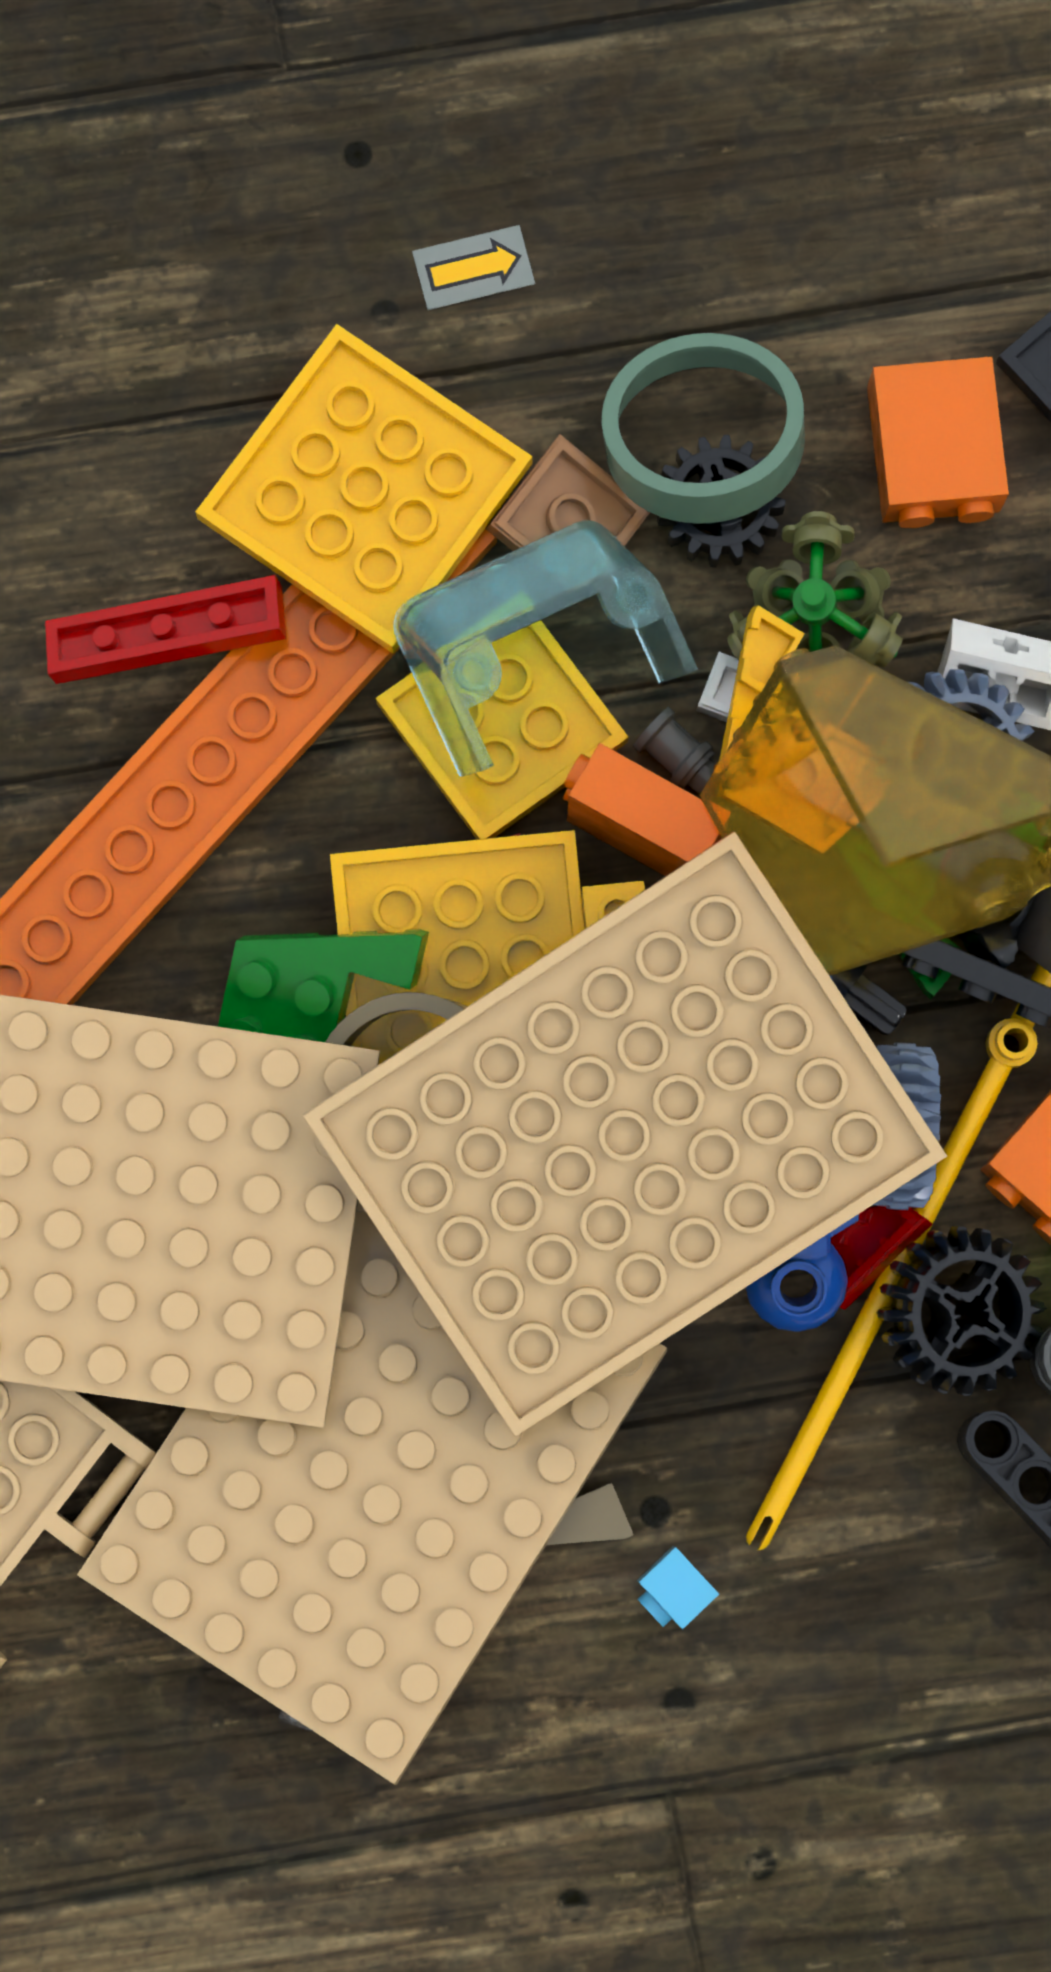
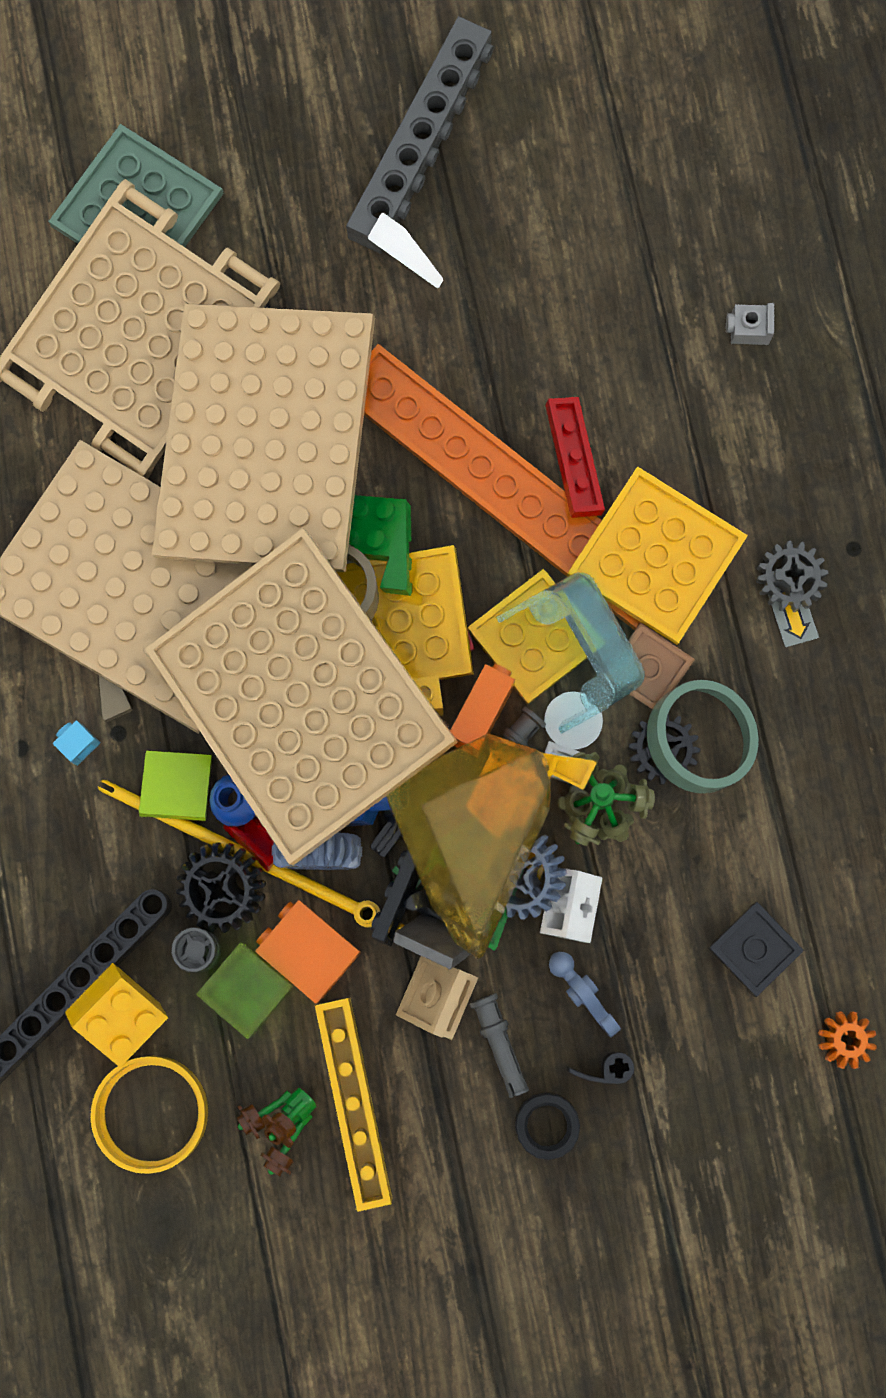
camera: 90 degrees right, 0 degrees up
orange brick [867,357,1009,528] -> none
none -> lime tile [139,751,212,821]
none -> white sticker [544,692,603,749]
none -> dark grey gear [756,541,828,612]

